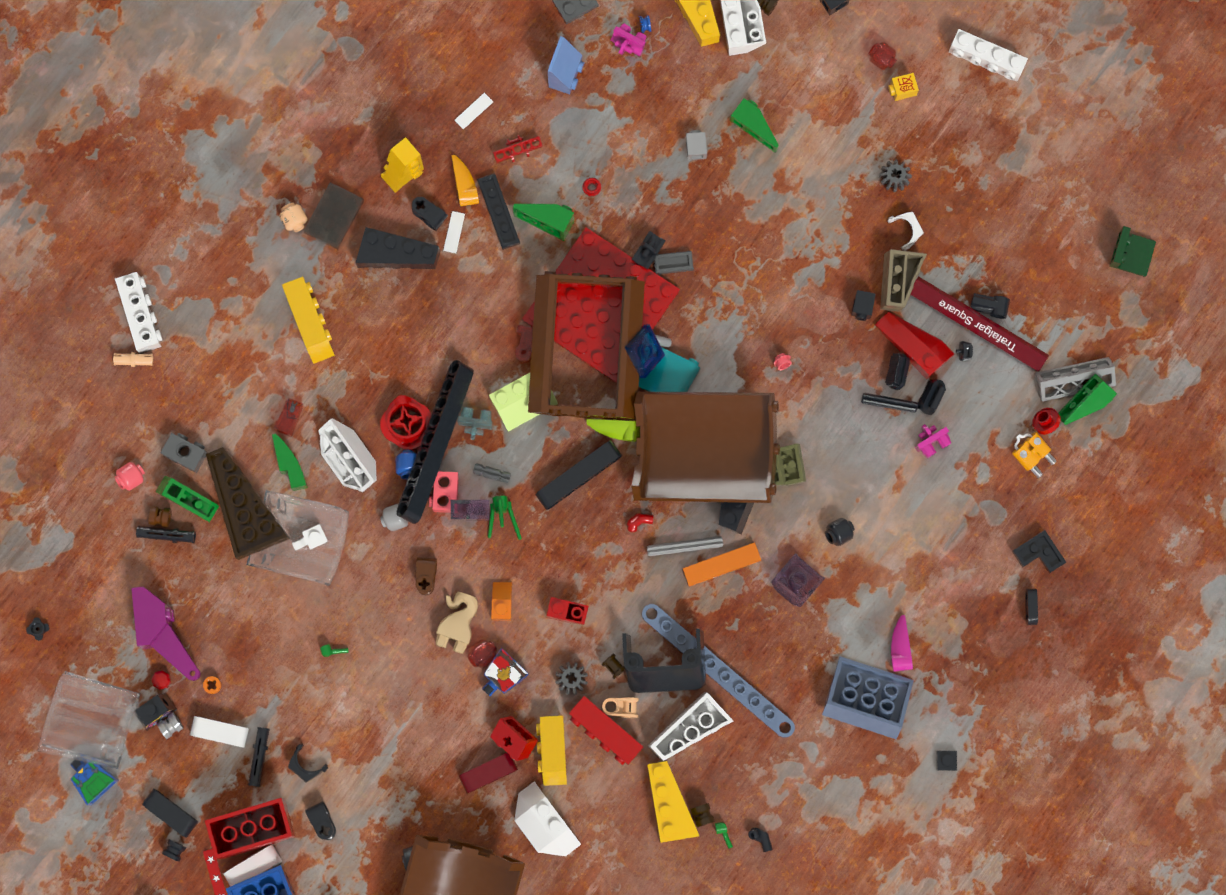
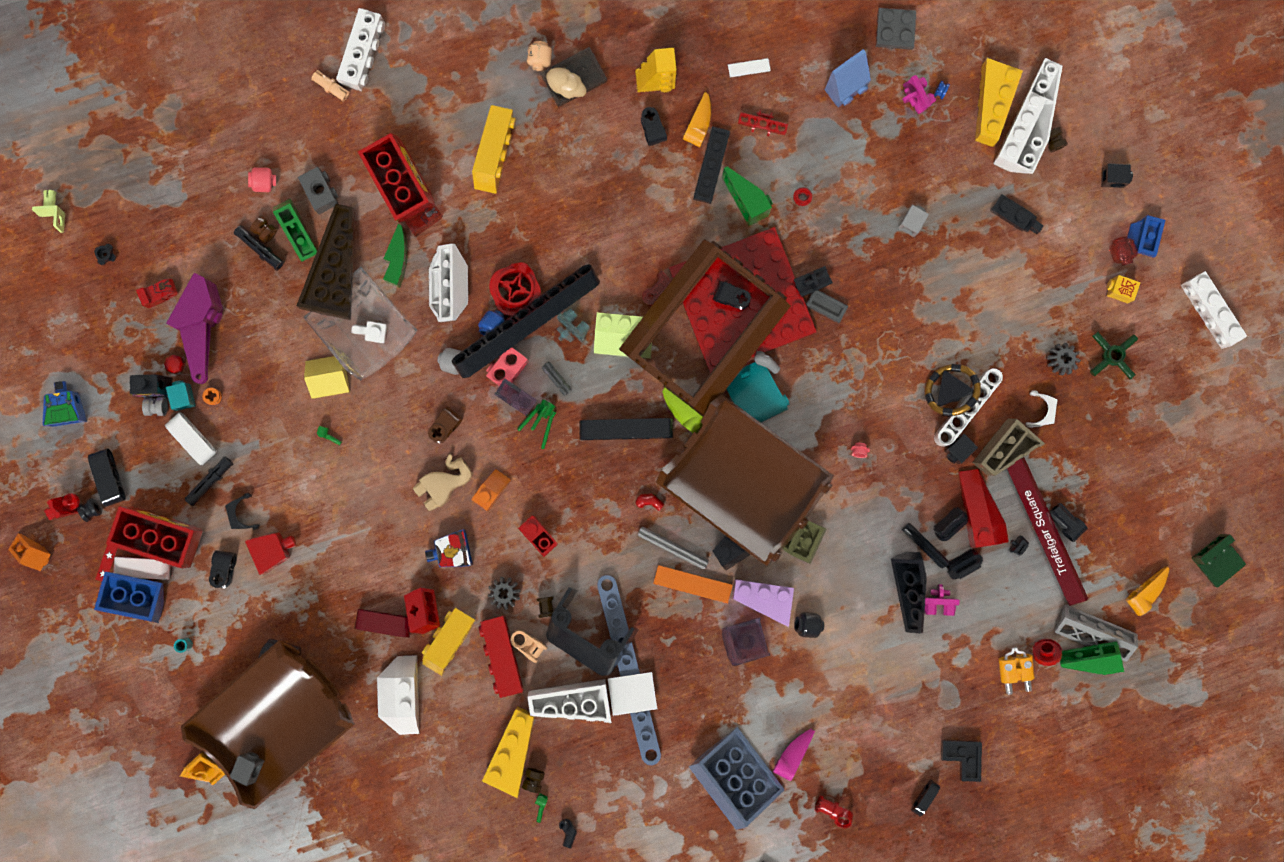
camera: 35 degrees right, 5 degrees up
clear windscreen [37,671,140,769] -> none
black wedge [356,227,440,269] -> none
white sticker [443,211,465,253] -> none
clear red head [467,639,497,668] -> none
clear blue tile [624,324,665,378] -> none
green slope [730,98,779,153] -> none
none -> red hips [44,493,80,520]
none -> red leg [136,278,178,308]
none -> teal brick [166,381,196,411]
none -> red torso [245,533,297,575]
none -> light yellow slope [304,355,350,399]
none -> red brick [358,133,435,223]
none -> tan arm [546,68,586,99]
none -> white sticker [608,672,657,716]
none -> black piece [713,281,751,309]
none -> lavender wedge [732,579,794,627]
none -> red connector [814,795,854,828]
none -> black wedge [891,552,927,634]
none -> piece [925,364,981,416]
none -> white beam [934,369,1003,447]
none -> black hinge [991,194,1044,234]
none -> dark green bar [1090,331,1138,380]
none -> blue slope [1126,215,1166,258]
none -> light orange piece [1126,567,1169,616]

